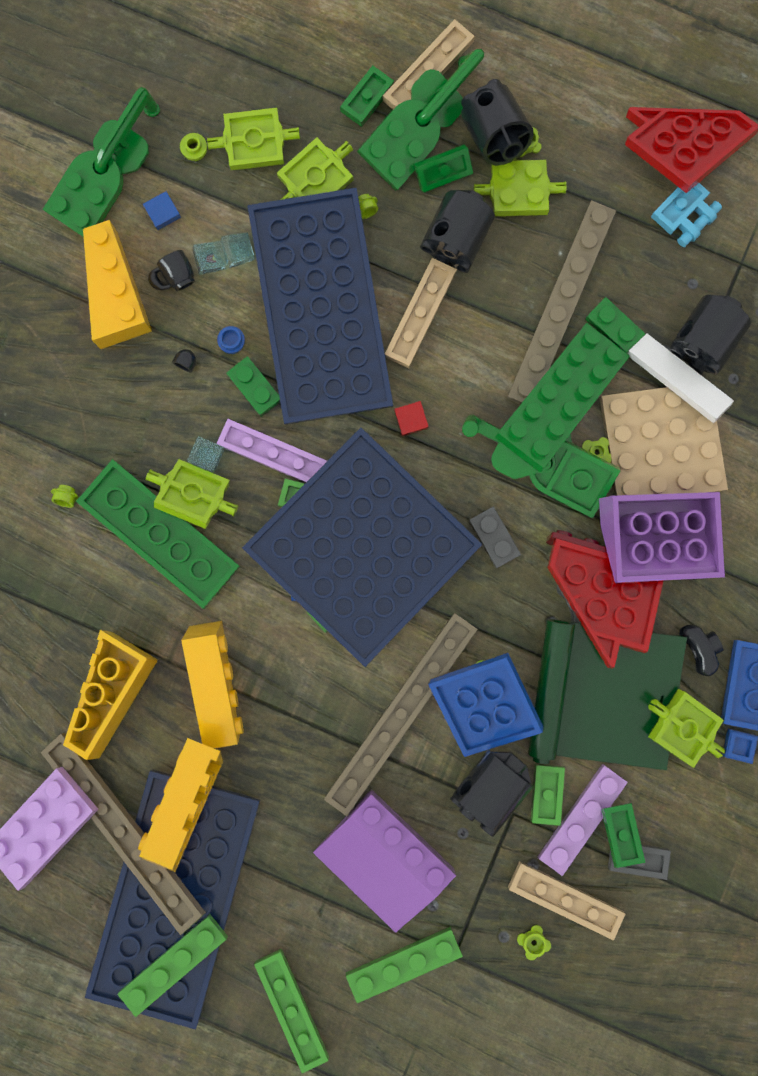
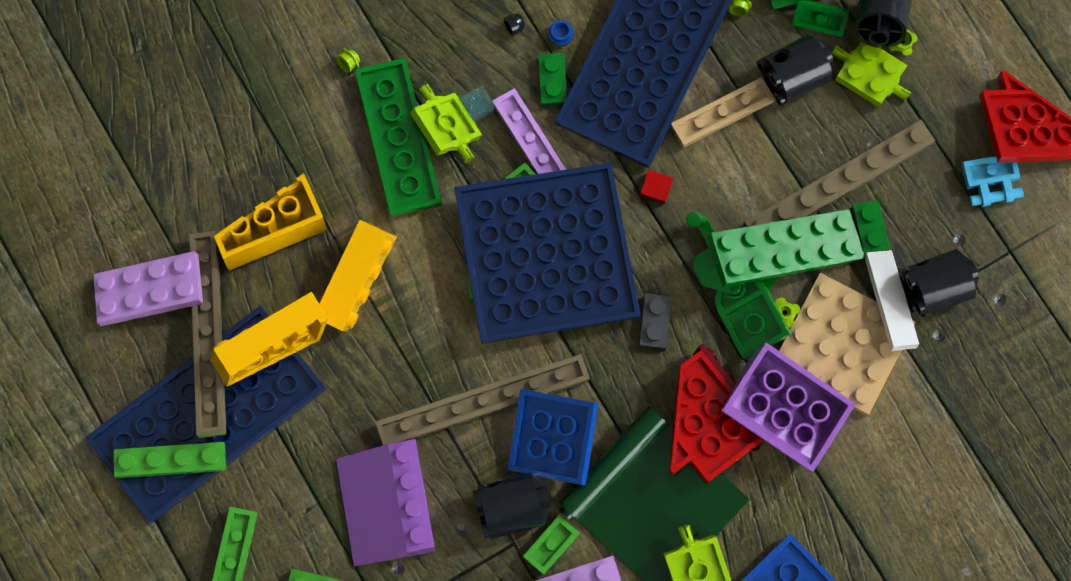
camera: 35 degrees right, 10 degrees down
black piece [679,625,724,676] -> none

